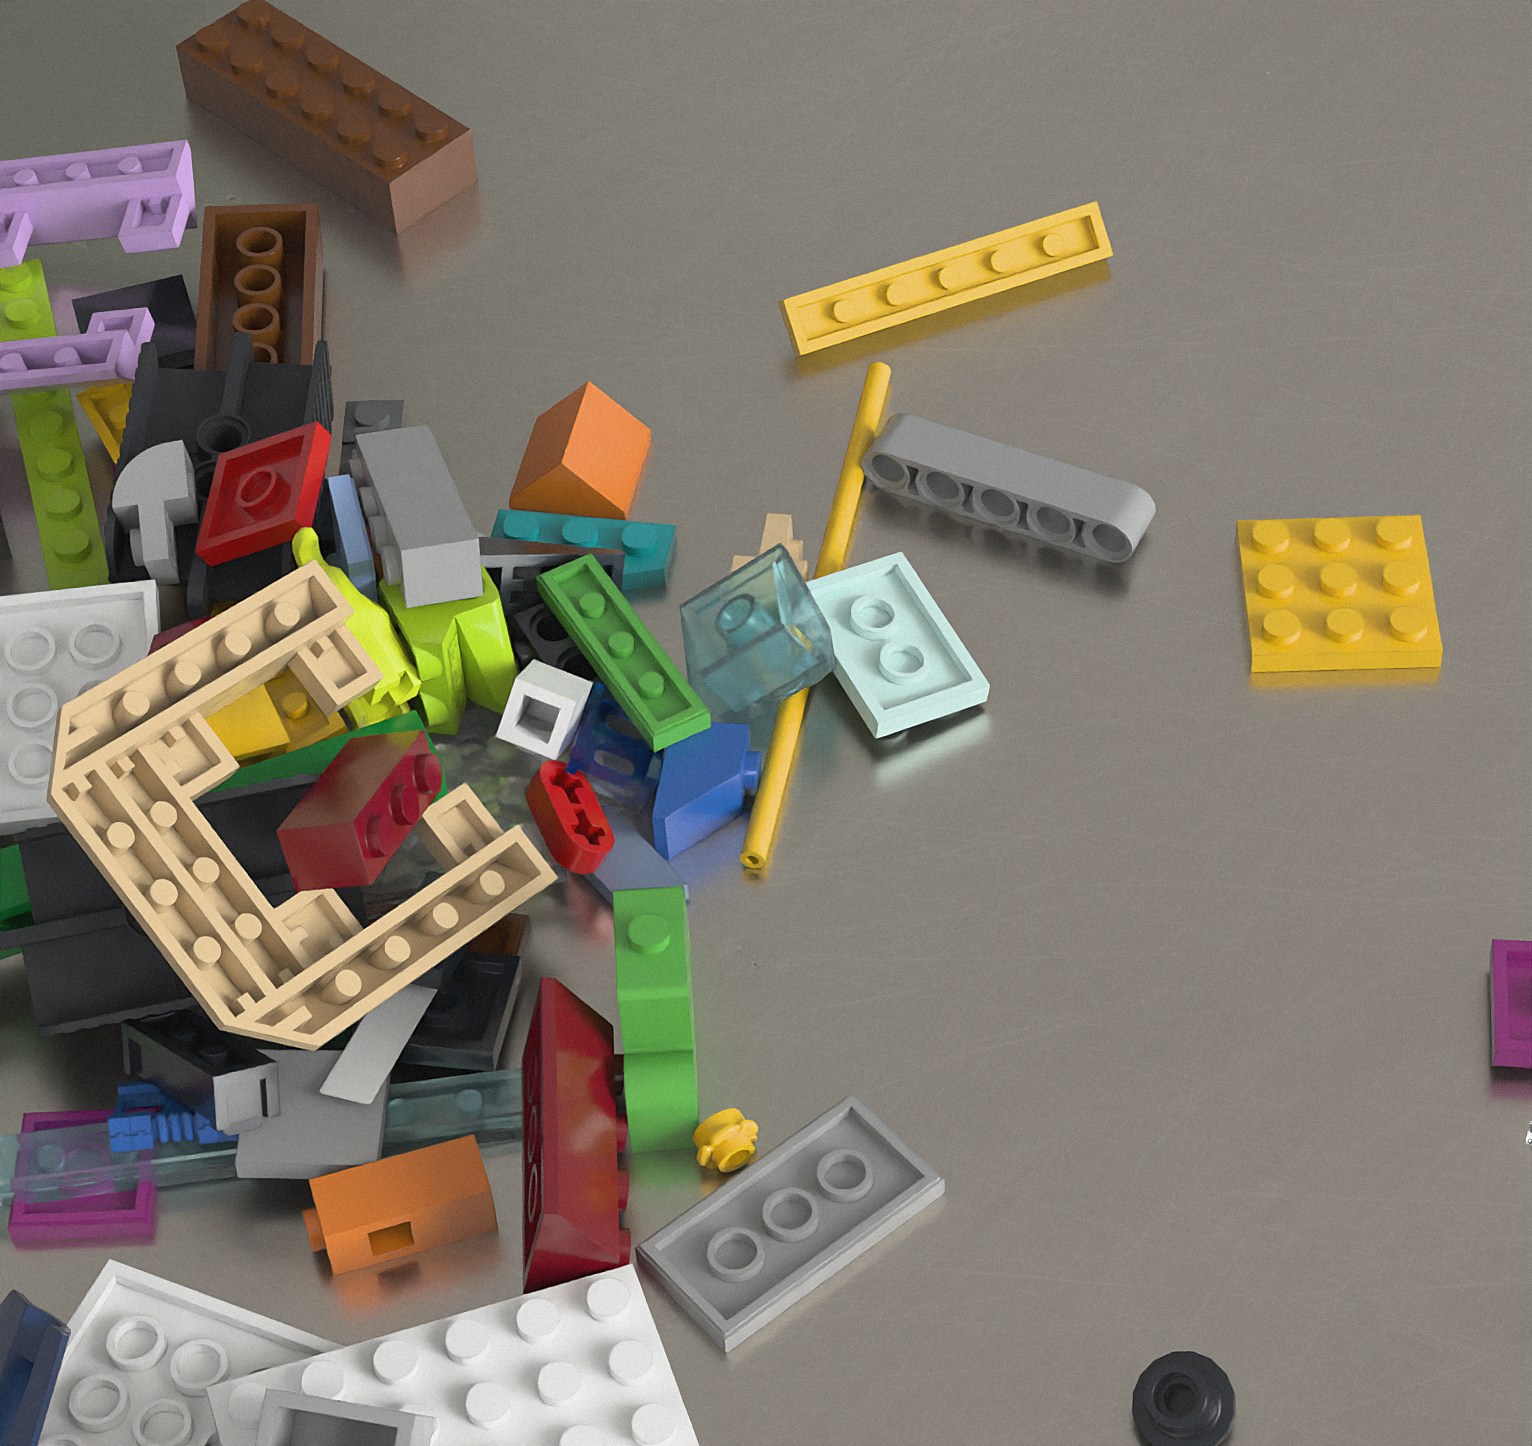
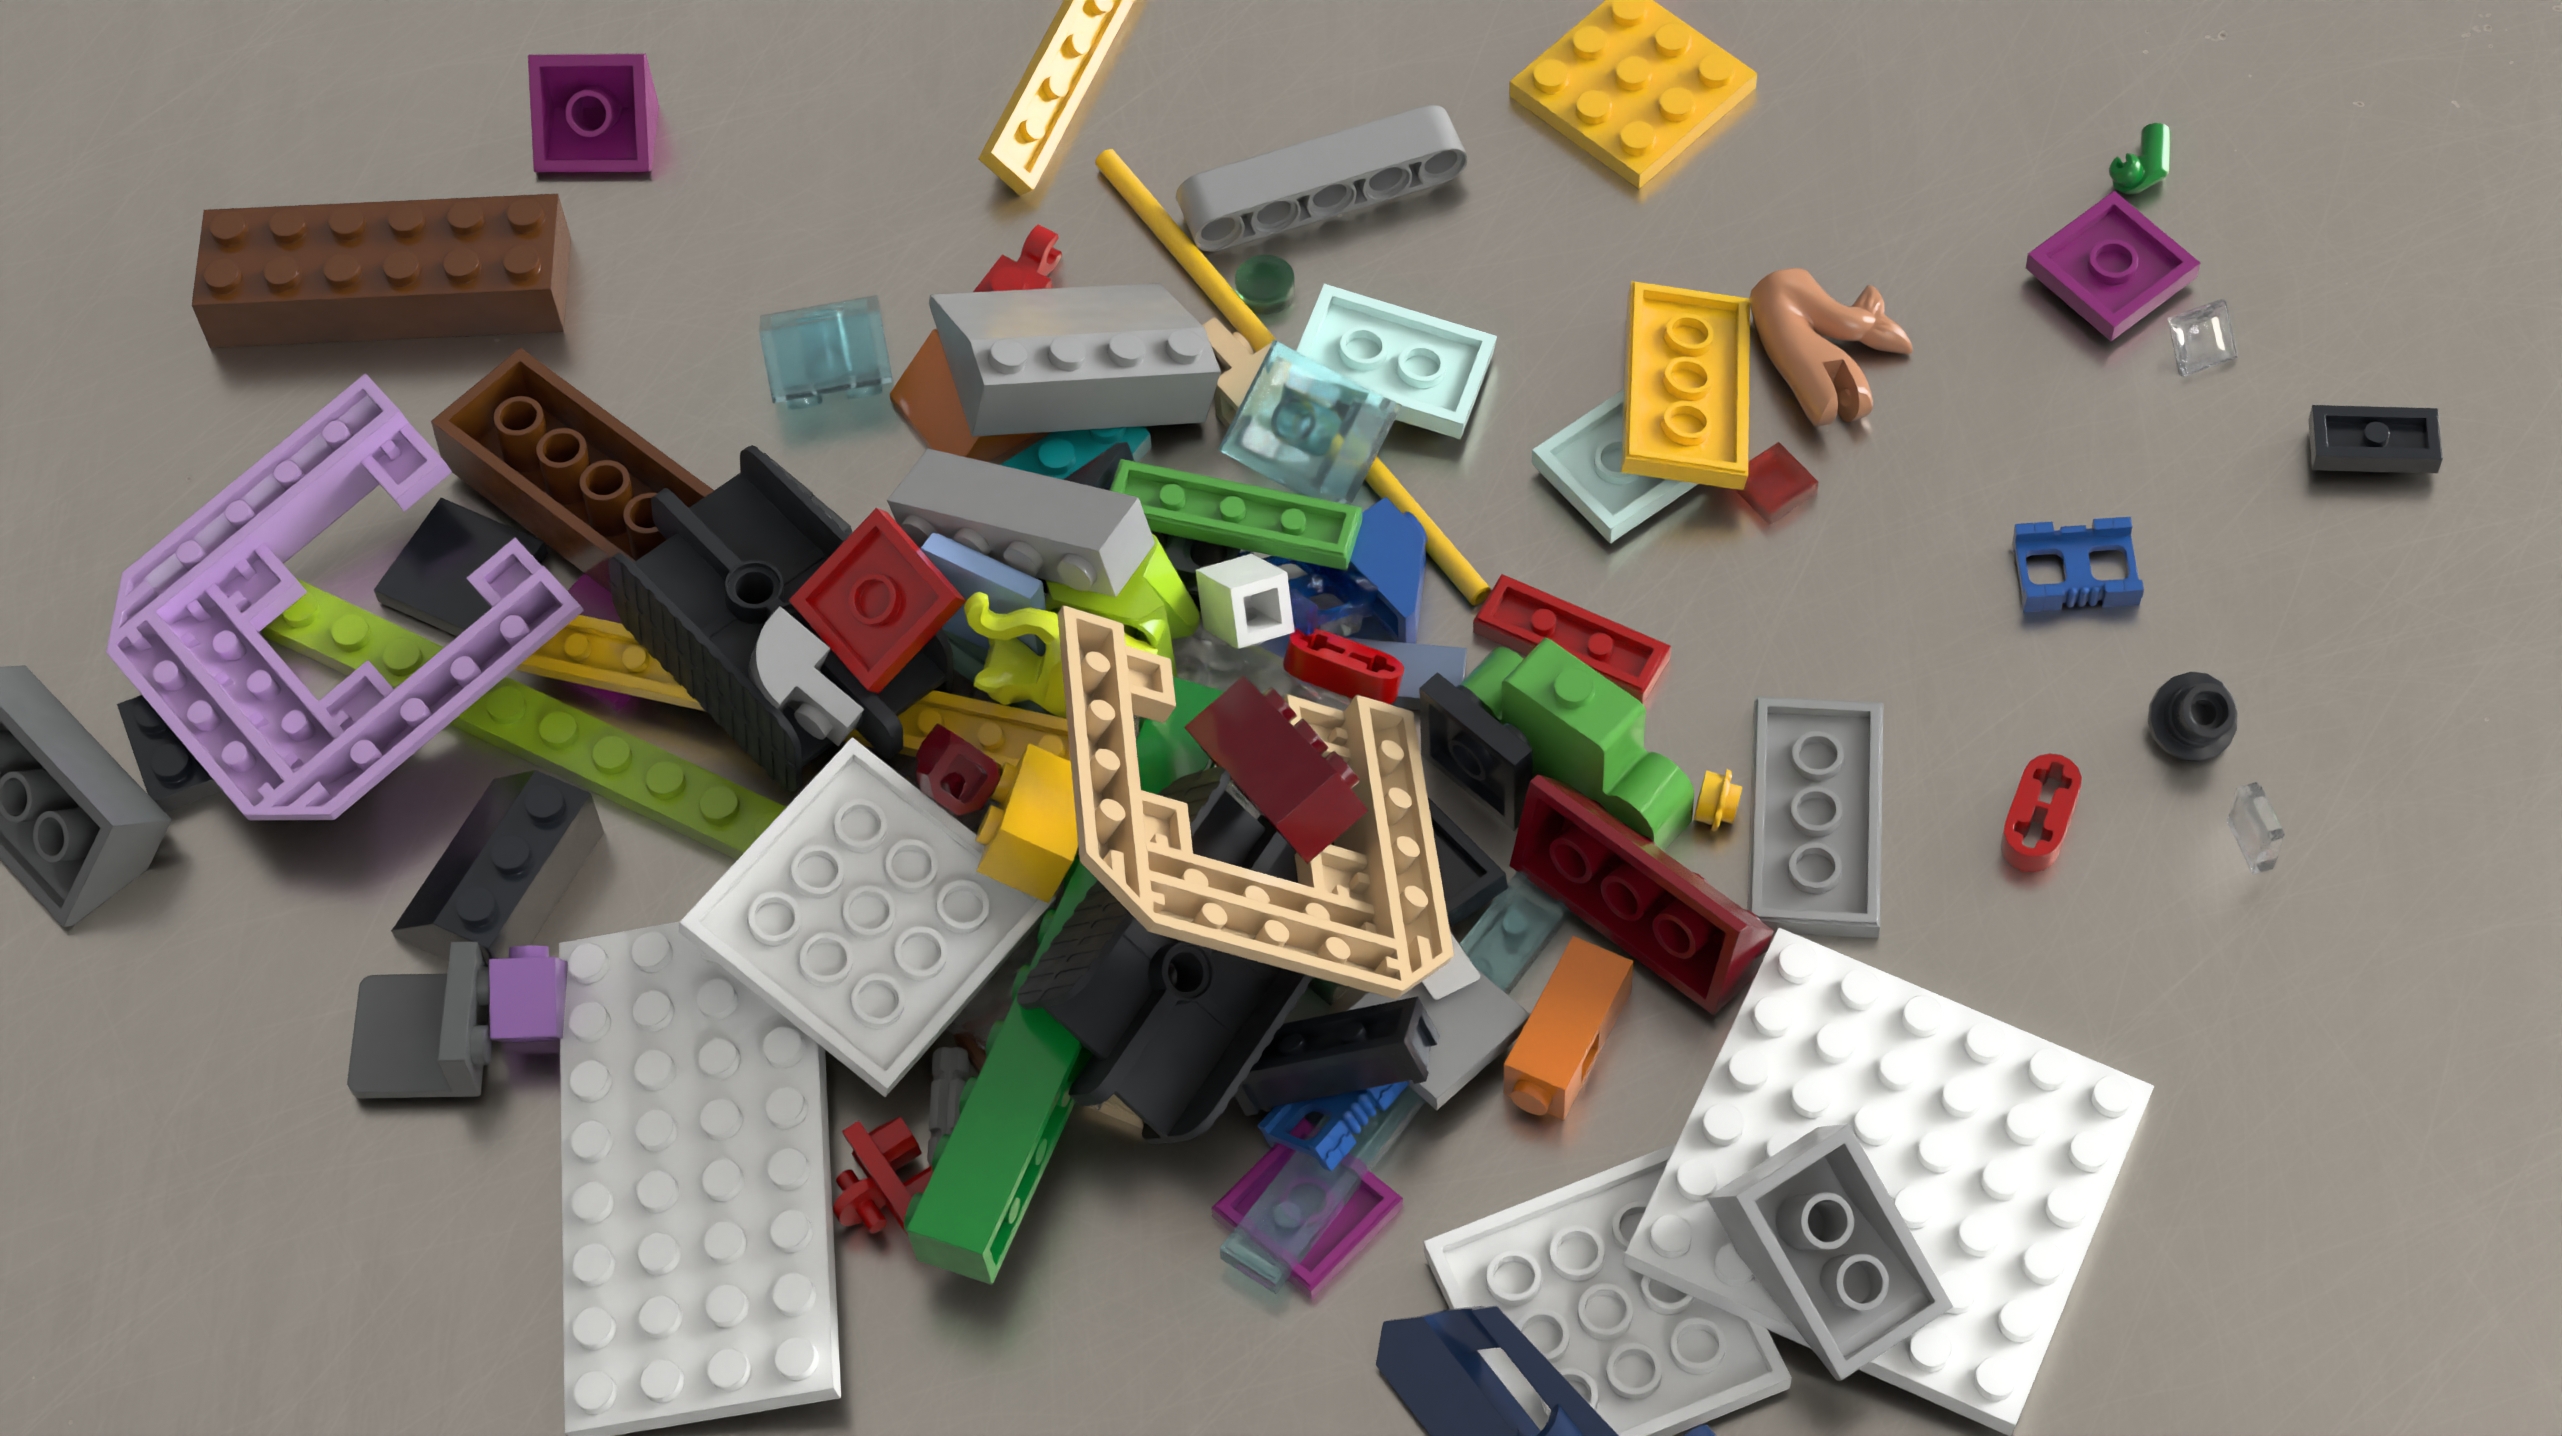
camera: 45 degrees left, 10 degrees up
none -> magenta slope [528,53,659,172]
none -> clear light blue slope [759,295,893,410]
none -> light grey slope [929,283,1221,437]
none -> red plate [973,224,1062,292]
none -> clear green tile [1235,255,1295,315]
none -> black plate [1419,672,1533,831]
none -> red tile [1473,574,1671,704]
none -> light aqua plate [1532,389,1698,544]
none -> yellow tile [1621,281,1750,490]
none -> clear red tile [1734,442,1819,525]
none -> nougat piece [1749,268,1913,427]
none -> red beam [2001,753,2082,873]
none -> blue piece [2012,517,2144,612]

